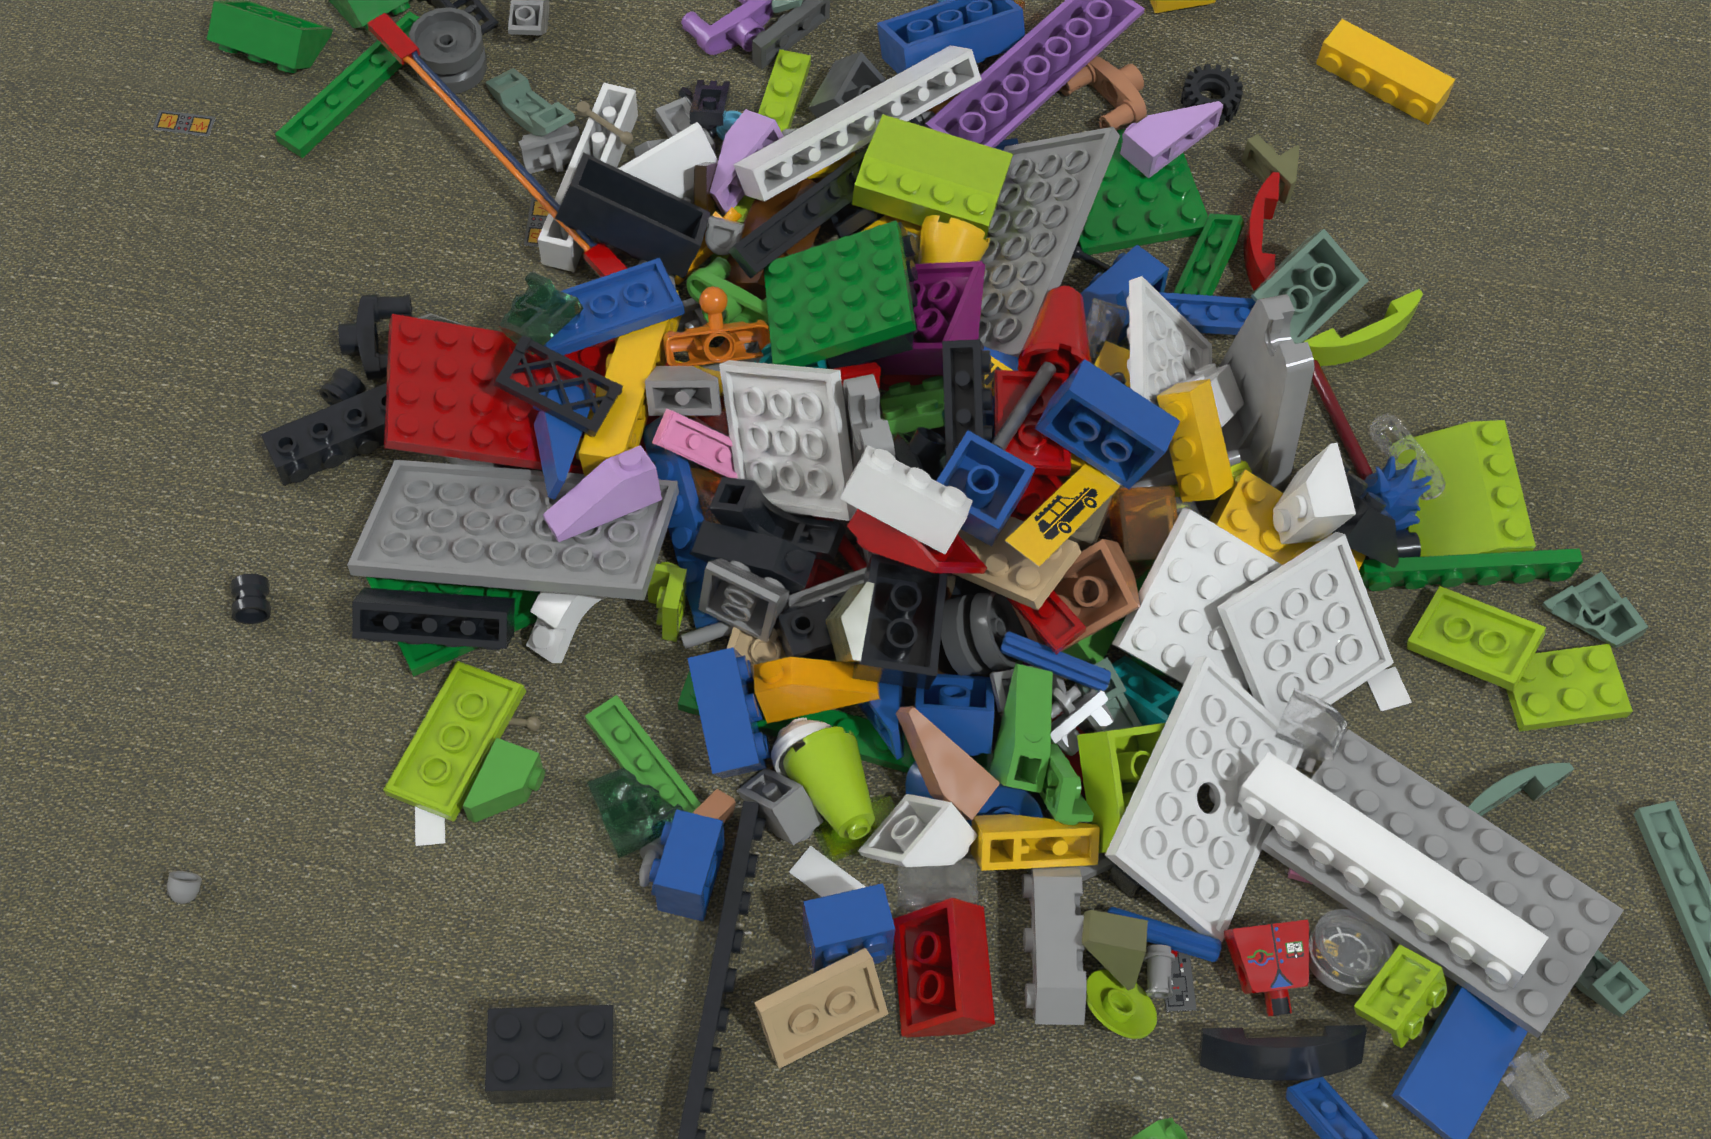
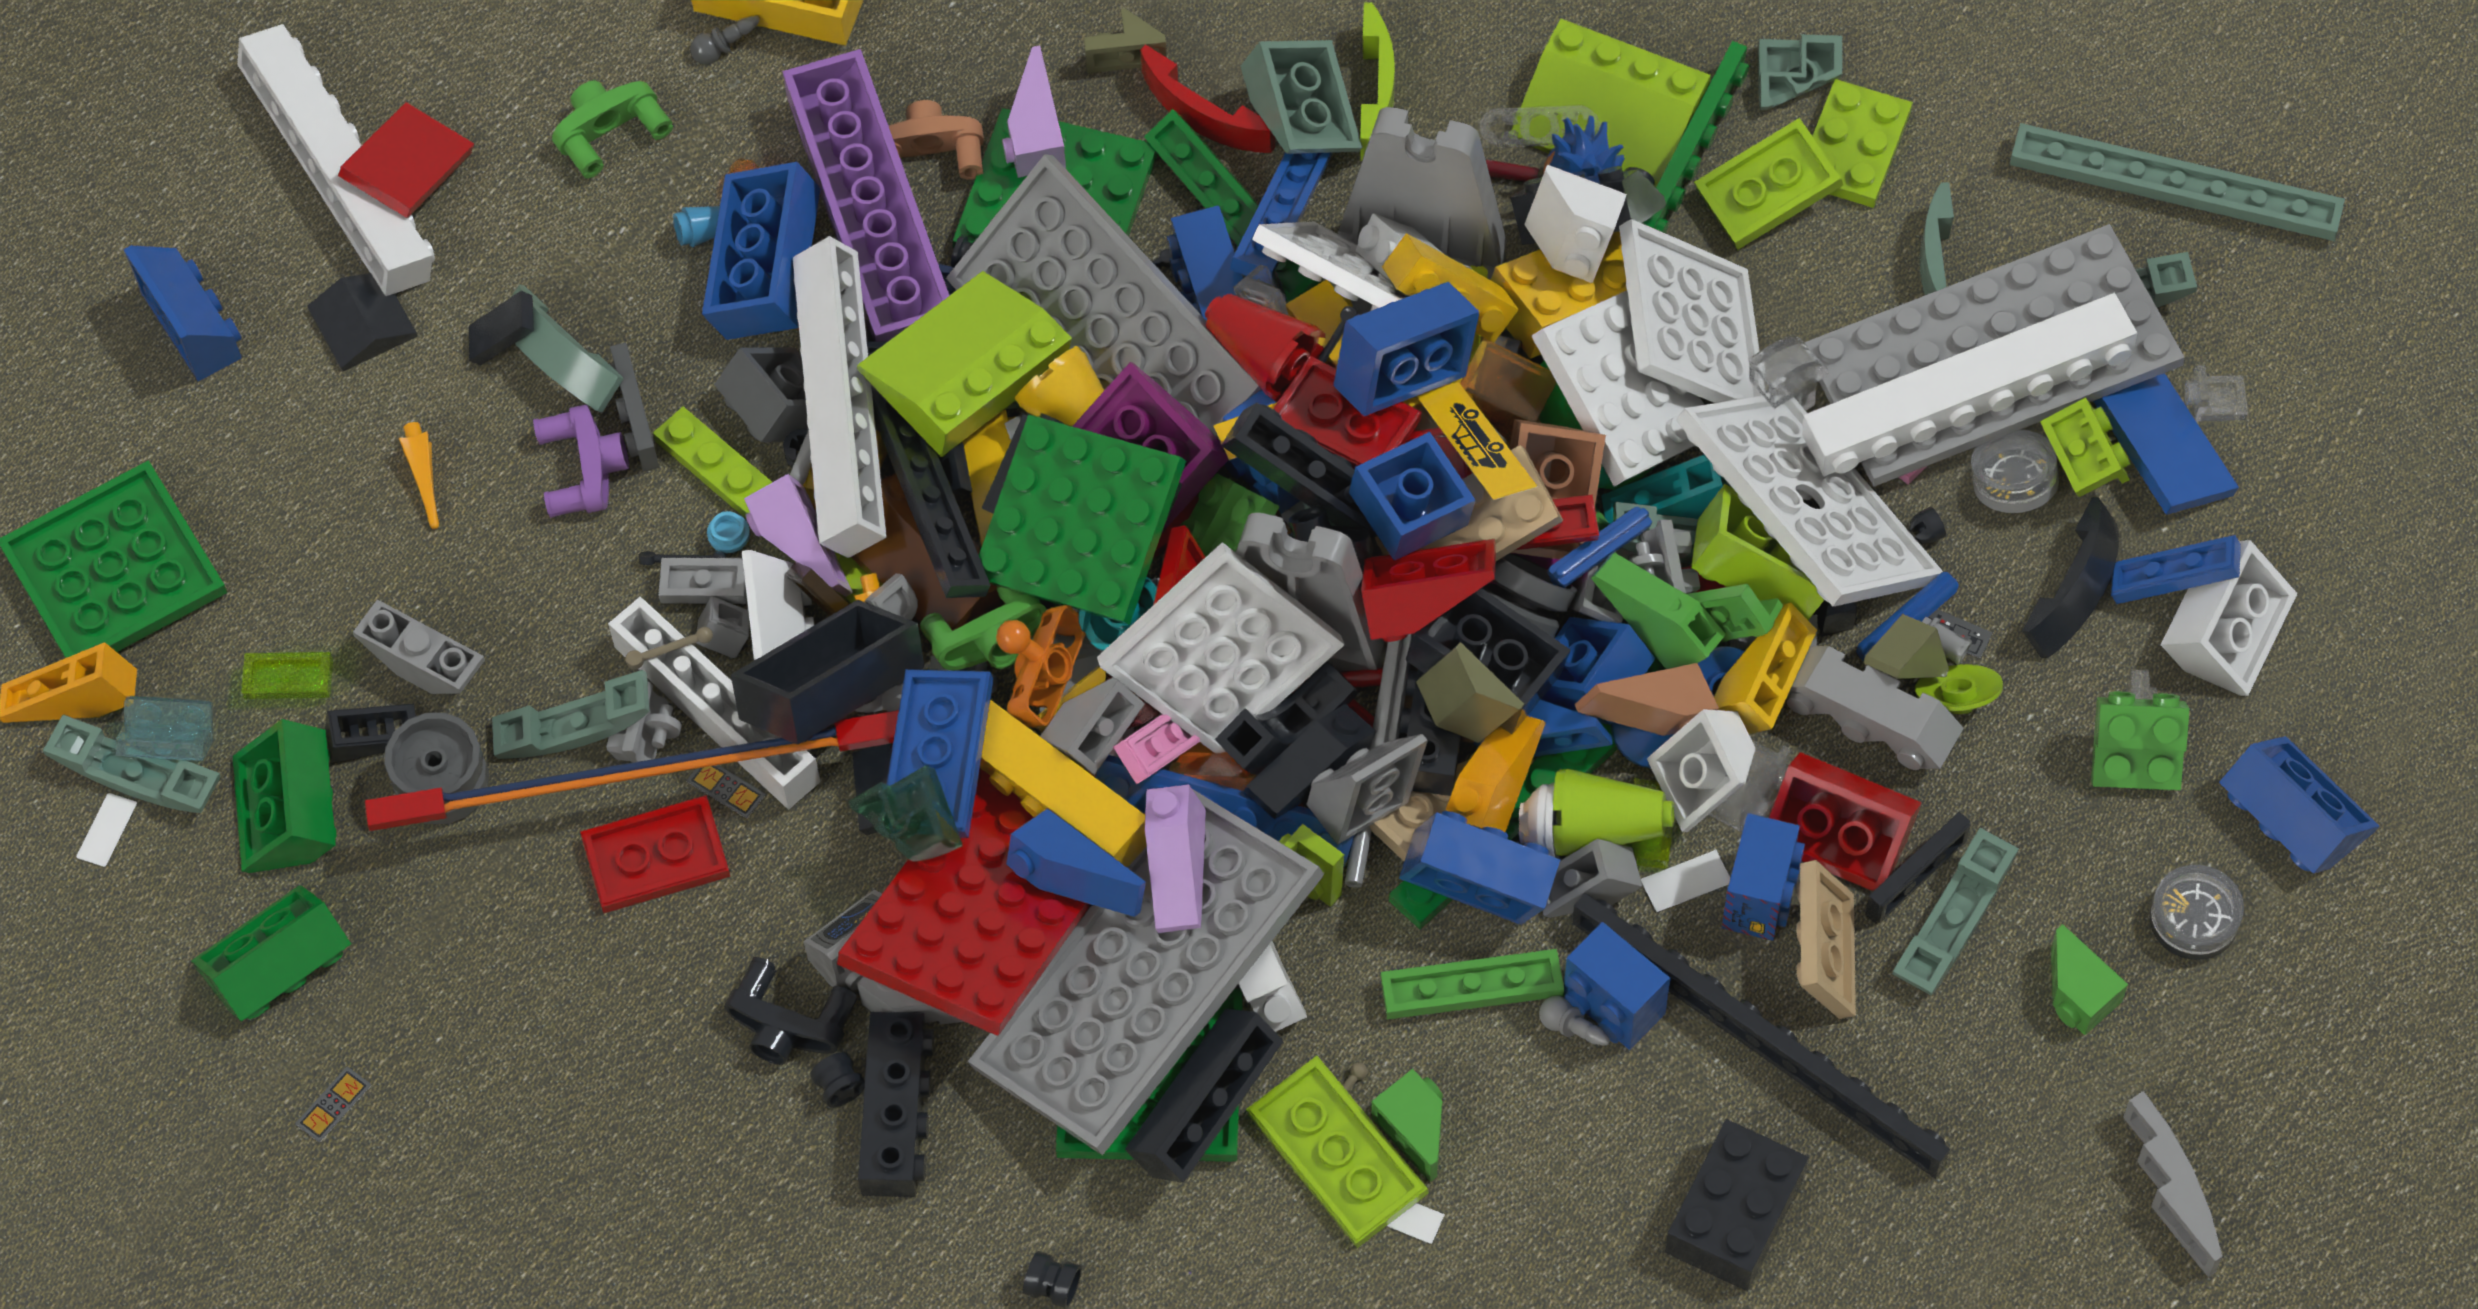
camera: 55 degrees left, 0 degrees up
green plate [275,11,419,158] -> none
black window [494,334,623,437] -> none
clear green slope [587,768,684,858] -> none
black hinge [690,80,730,129] -> none
nougat slope [692,789,736,825] -> none
white brick [840,445,973,554] -> none
flat silver bar [992,362,1056,450] -> none
black tyre [1180,64,1243,126] -> none
red torso [1224,919,1309,1016] -> none
white sticker [1367,667,1412,711] -> none
none -> red tile [580,795,731,914]
none -> black tile [1865,812,1971,924]
none -> sand green slope [1892,828,2019,996]
none -> black hinge [1909,507,1946,544]

